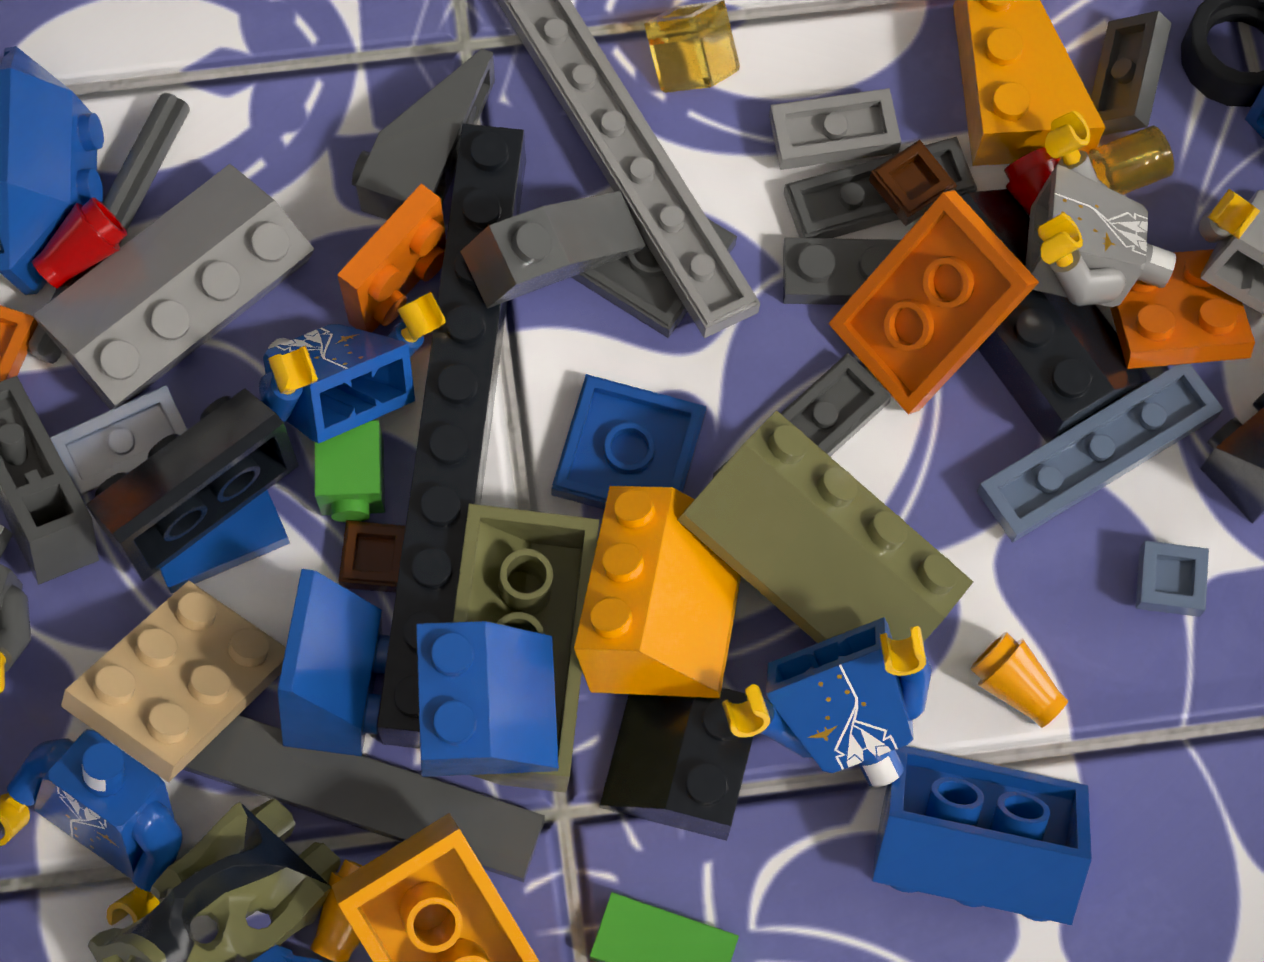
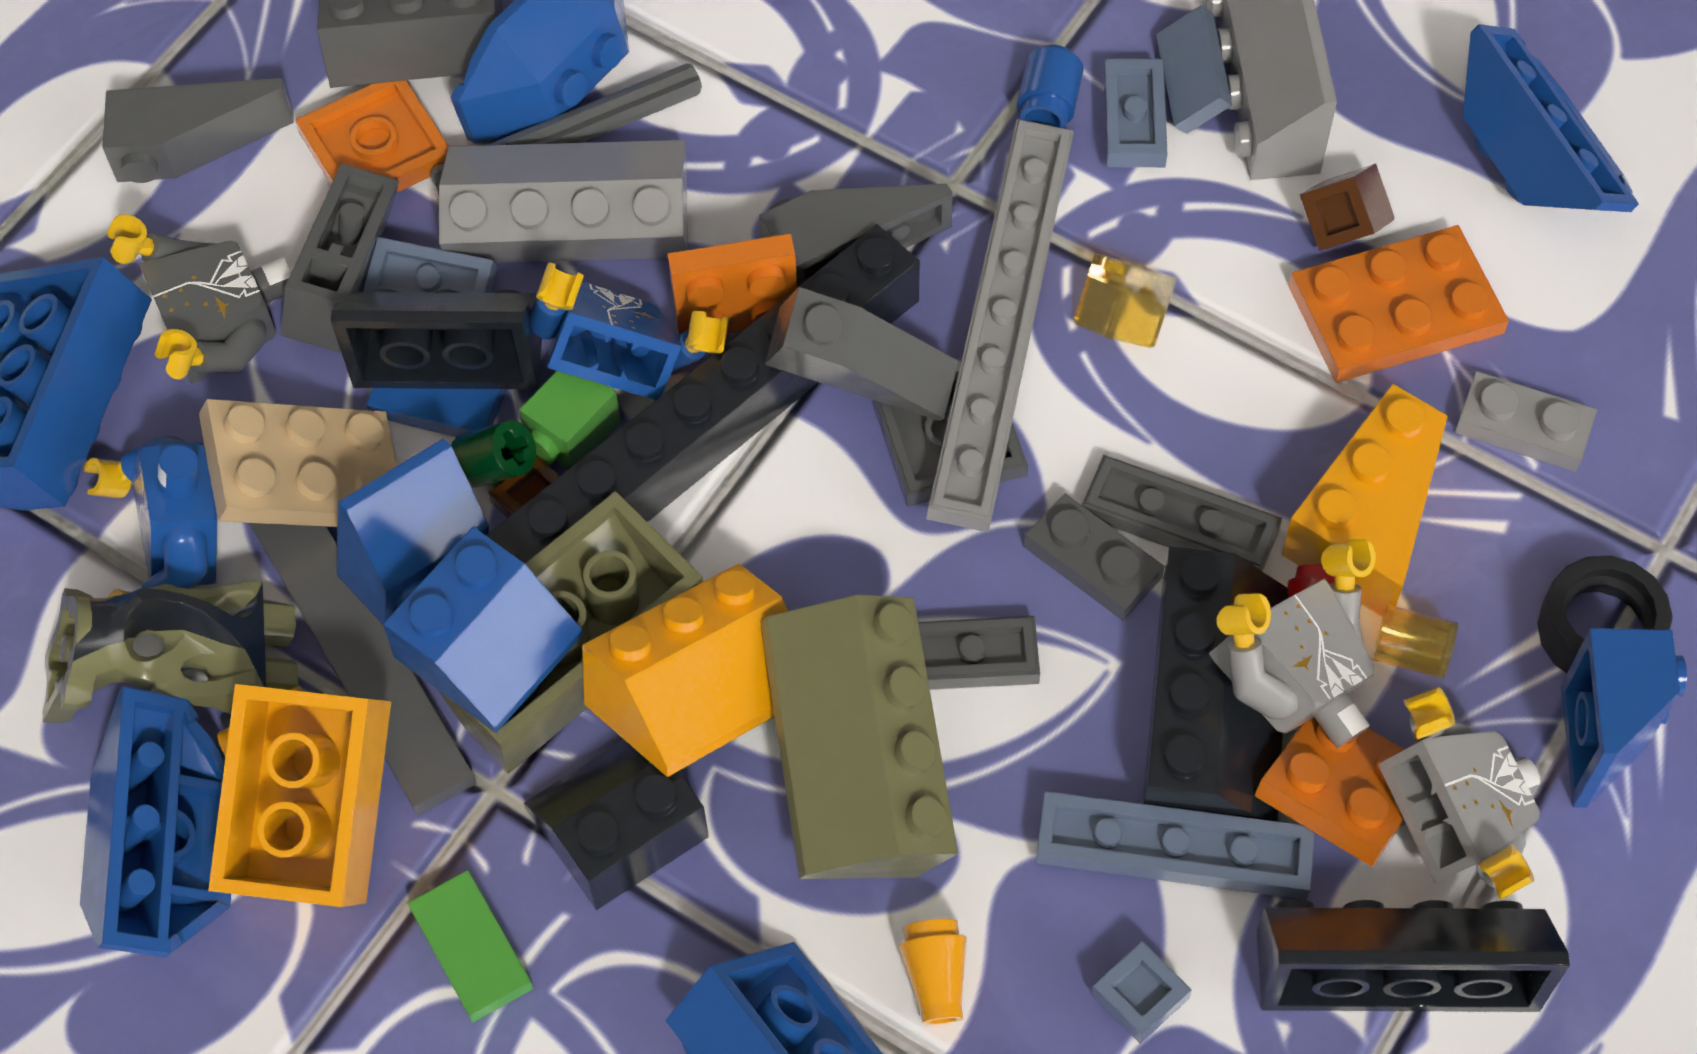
camera: 45 degrees right, 10 degrees down
red cone [32,197,128,289] -> none
blue tile [551,374,707,510] -> none
blue torso [722,617,932,787] -> none
light grey plate [769,88,902,170] -> none
orange plate [828,190,1039,415] -> none
reddish brown tile [869,140,957,226] -> none
dark grey plate [1091,10,1171,135] -> none
none -> dark green piece [451,420,536,488]

